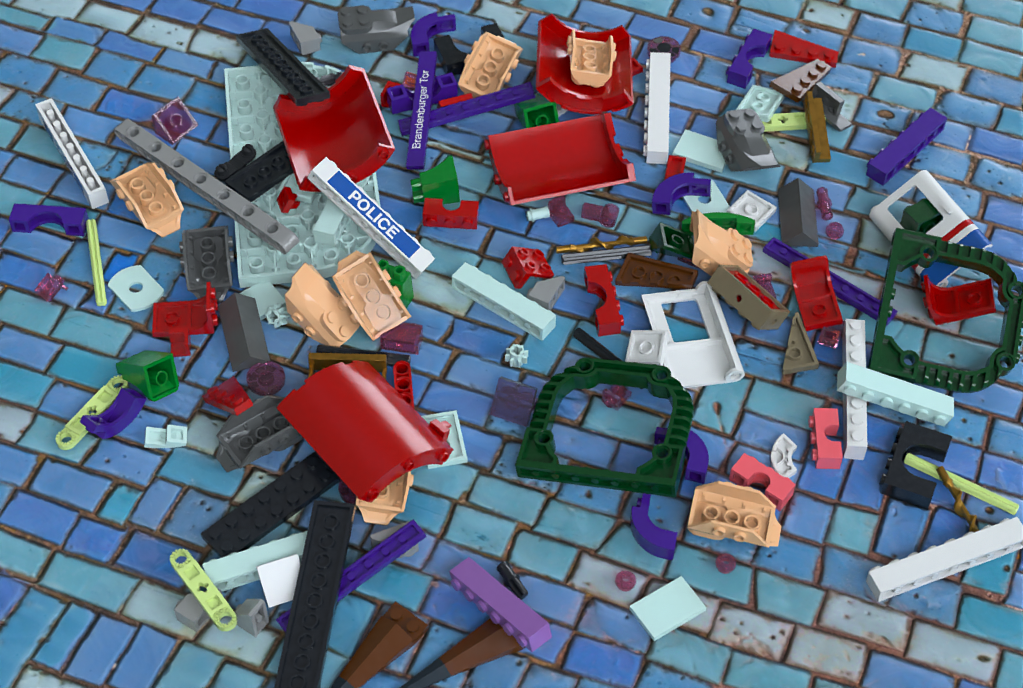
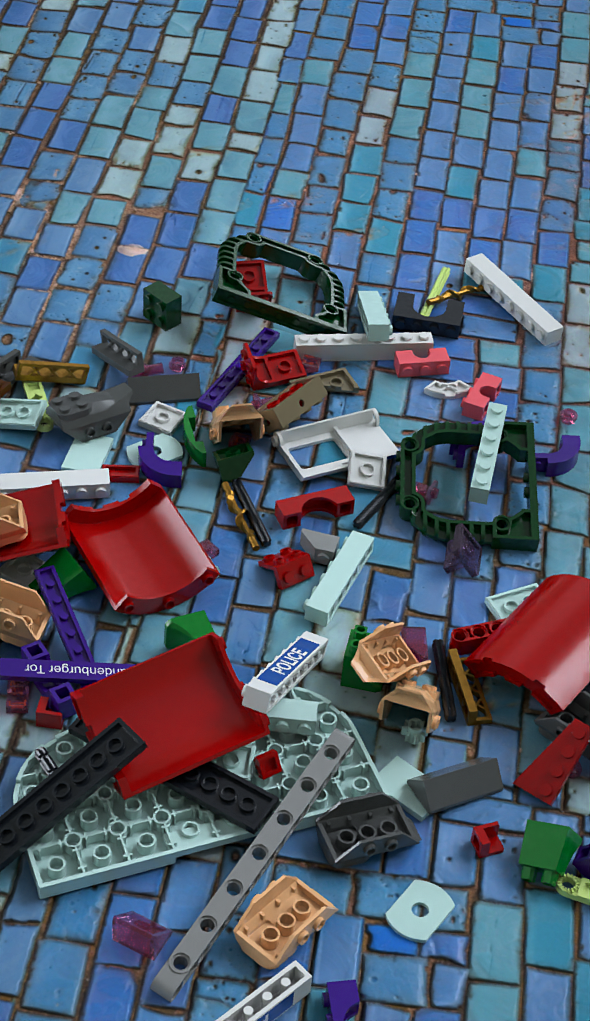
camera: 105 degrees left, 10 degrees down
clear pink bracket [34,273,68,303] -> none
yellowish green axle [86,219,107,307] -> none
red bracket [152,282,218,337] -> none
black piece [214,144,256,182] -> none
clear pink tile [247,361,286,396] -> none
light aqua gear [265,303,290,328] -> none
red arch [422,198,479,230] -> none
tile [430,419,452,442] -> none
red tile [437,93,473,109] -> none
light aqua gear [505,344,528,368] -> none
clear pink piece [581,203,620,228] -> none
reddish brown wing [615,253,698,289] -> none
light nougat slope [687,481,781,548] -> none
dark purple brick [866,108,947,186] -> none
white piece [869,170,993,288] -> none
none -> dark grey fence [91,329,145,377]
none -> light aqua brick [468,402,508,505]

